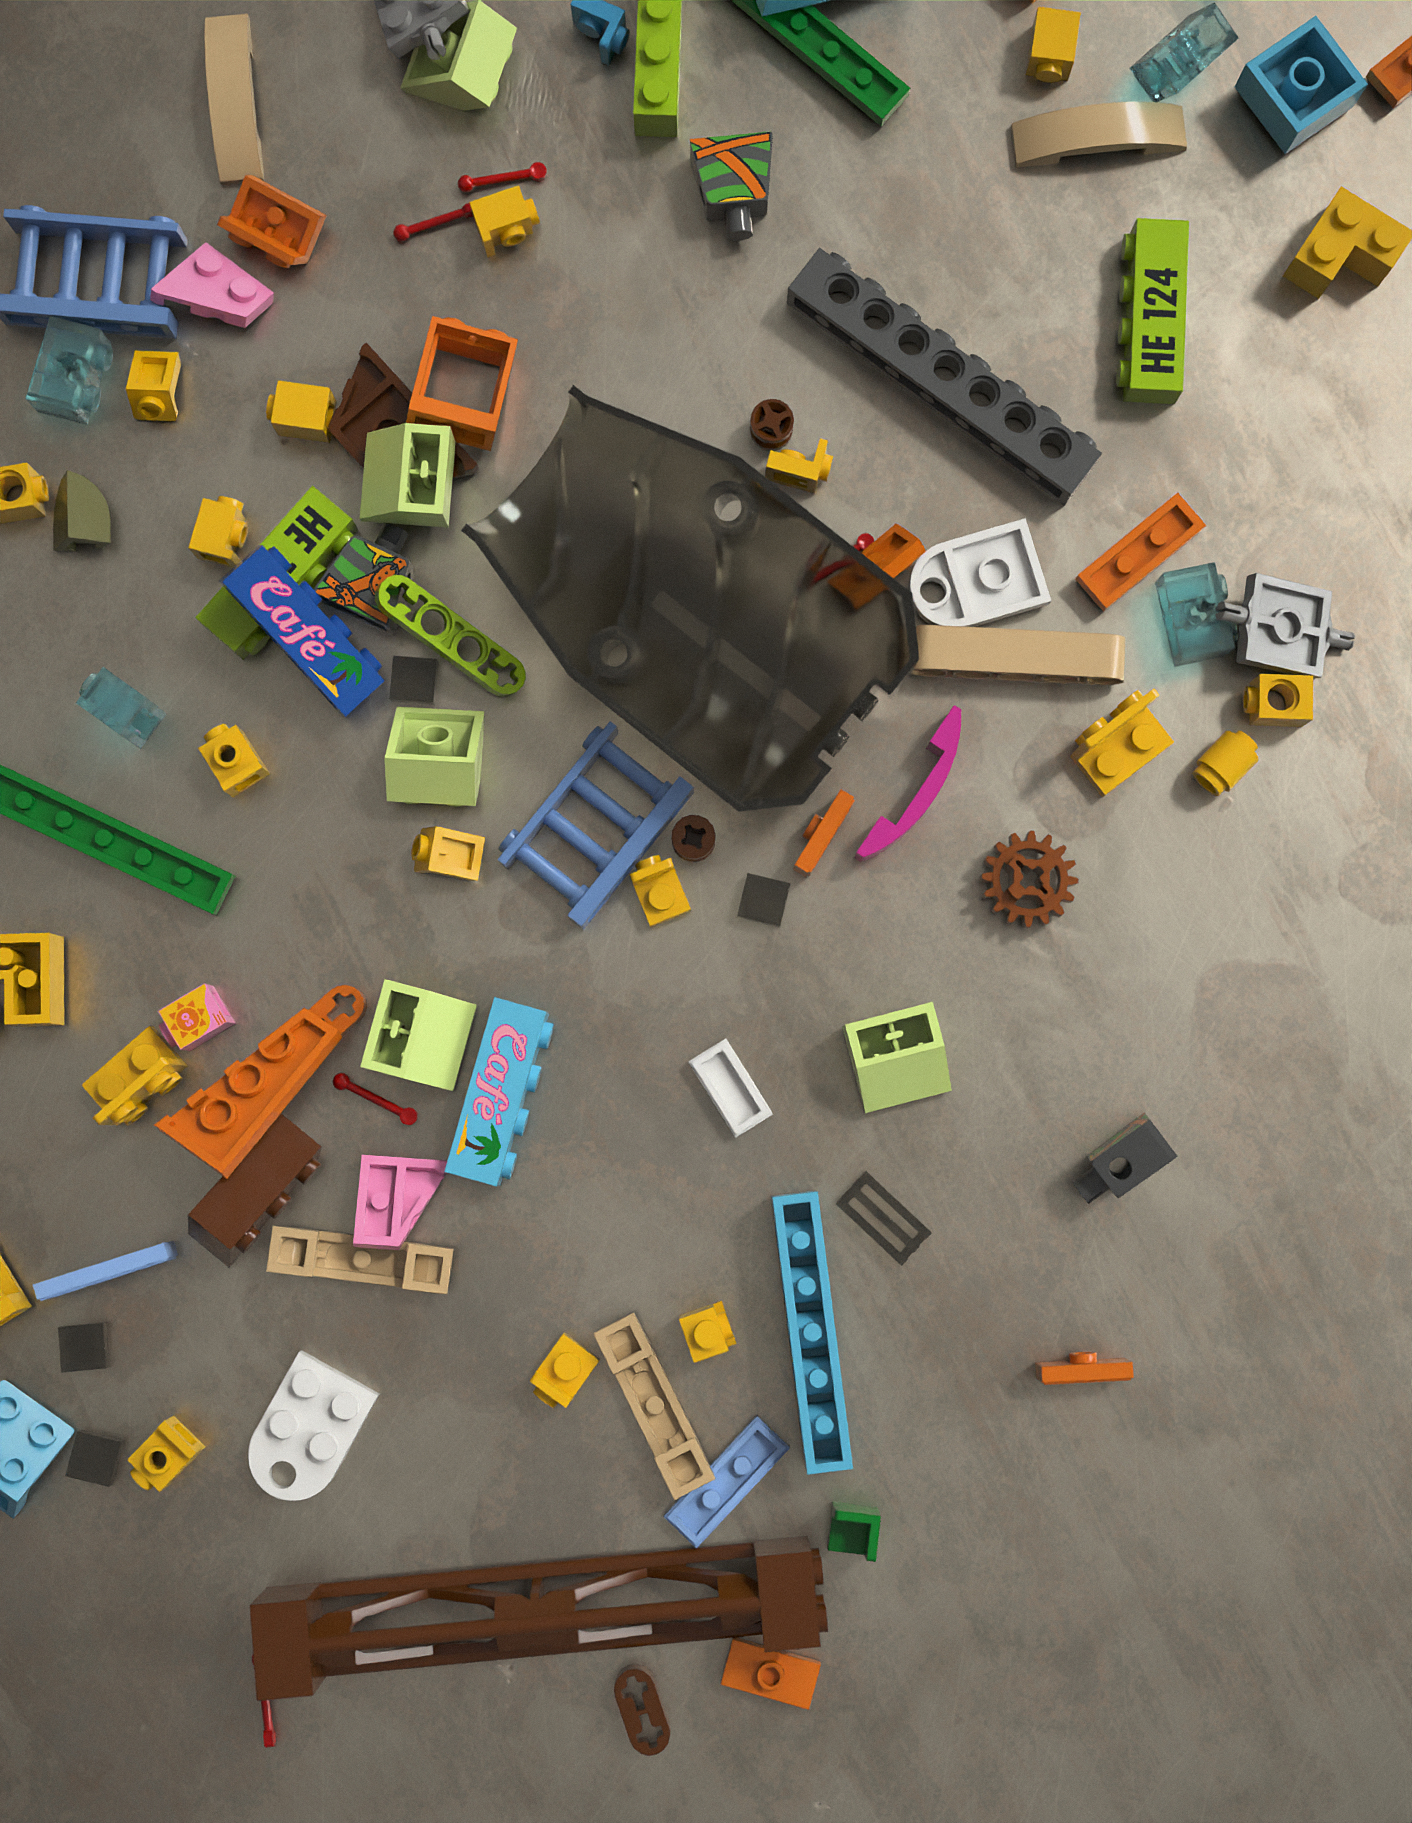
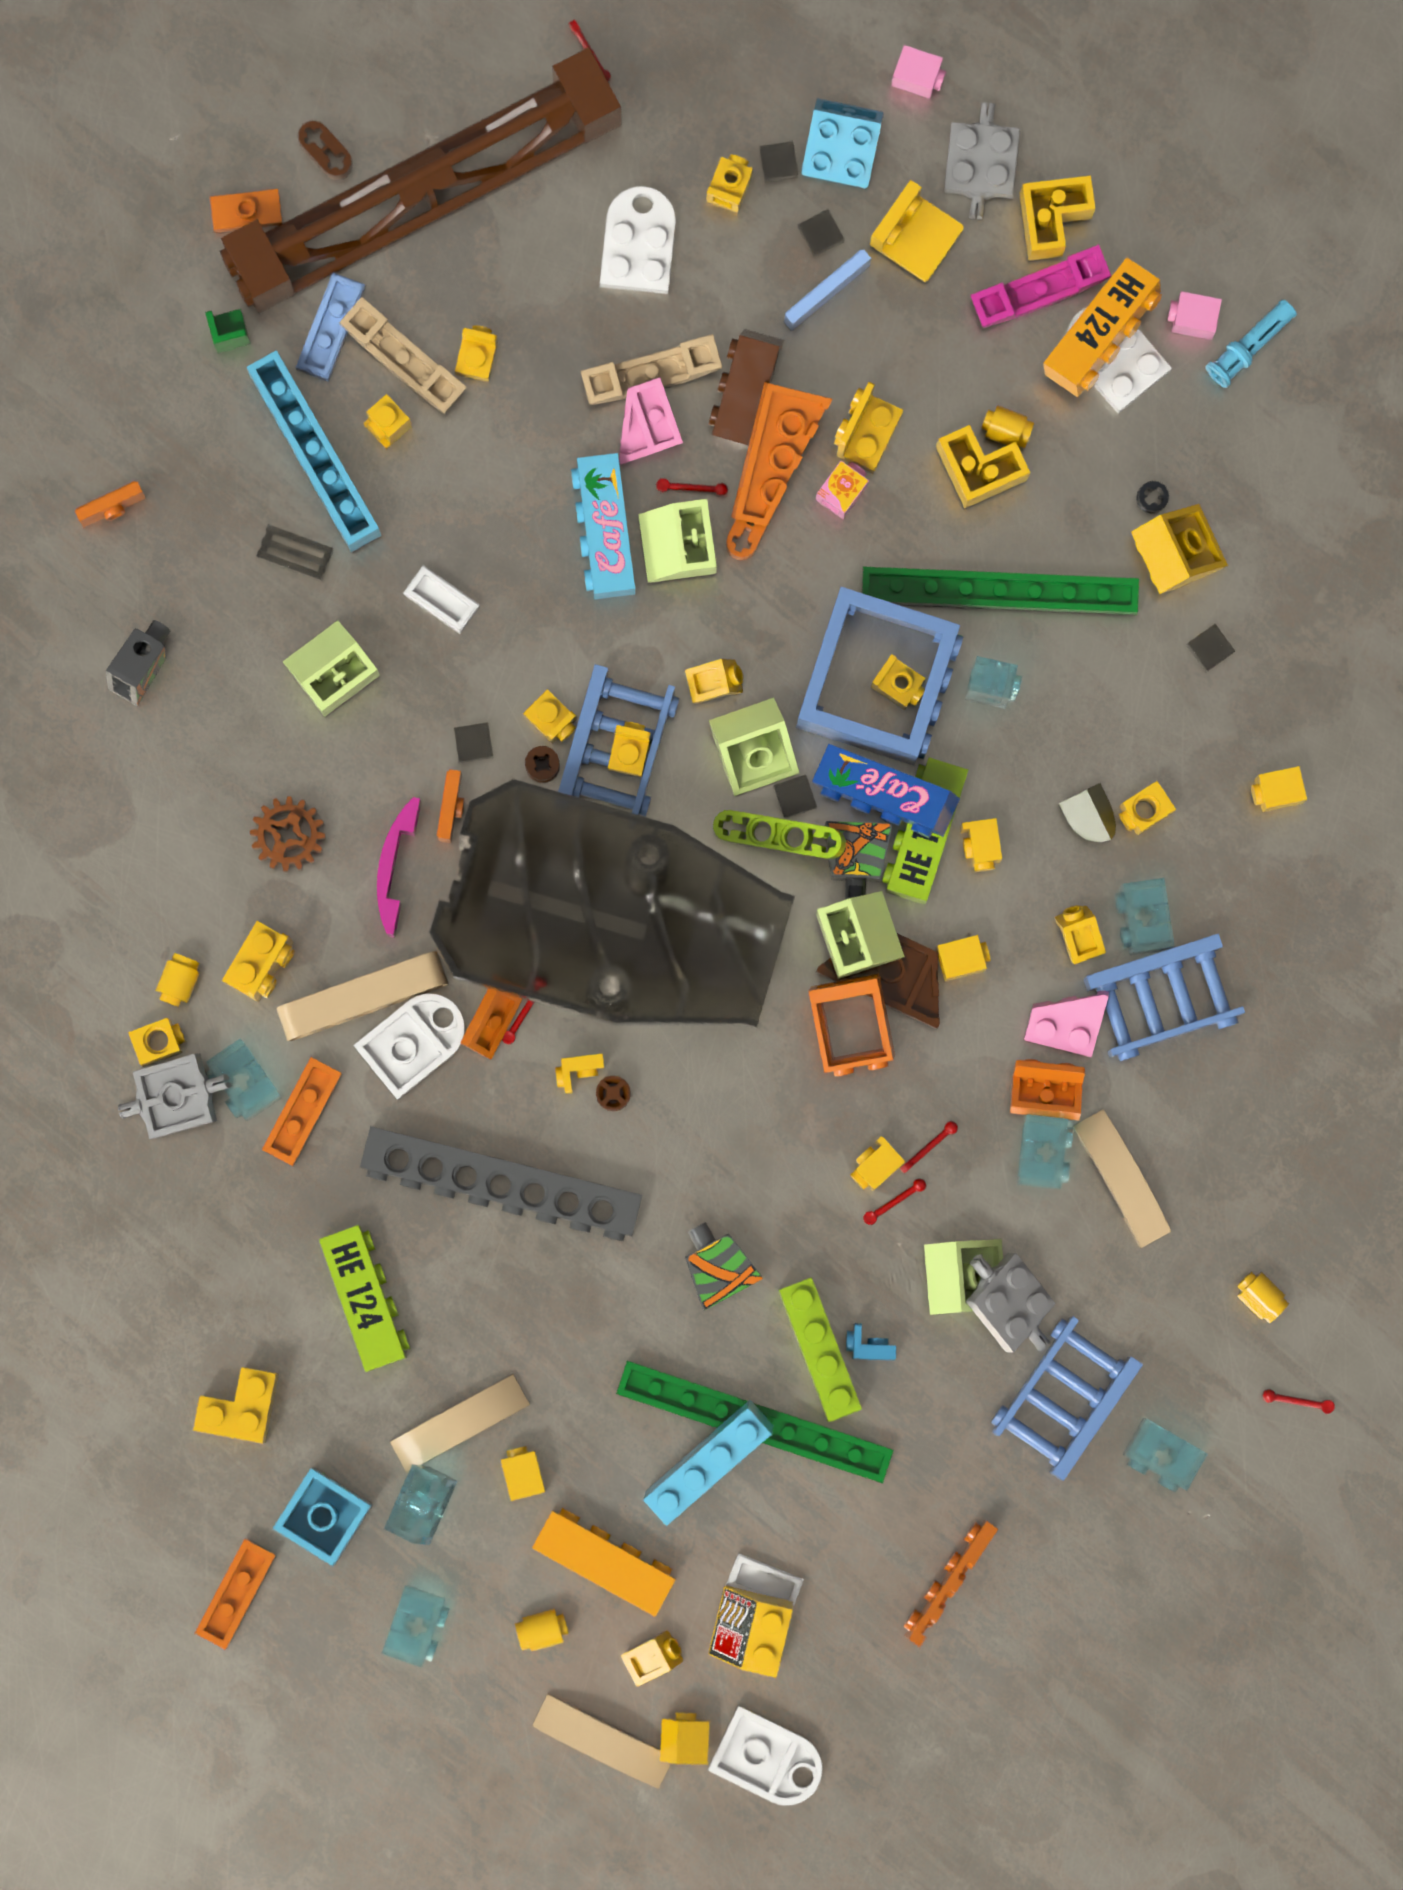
camera: 150 degrees right, 0 degrees up
none -> yellow bracket [608,721,651,777]
none -> medium blue window [796,587,964,766]
none -> clear light blue brick [1017,1114,1073,1190]

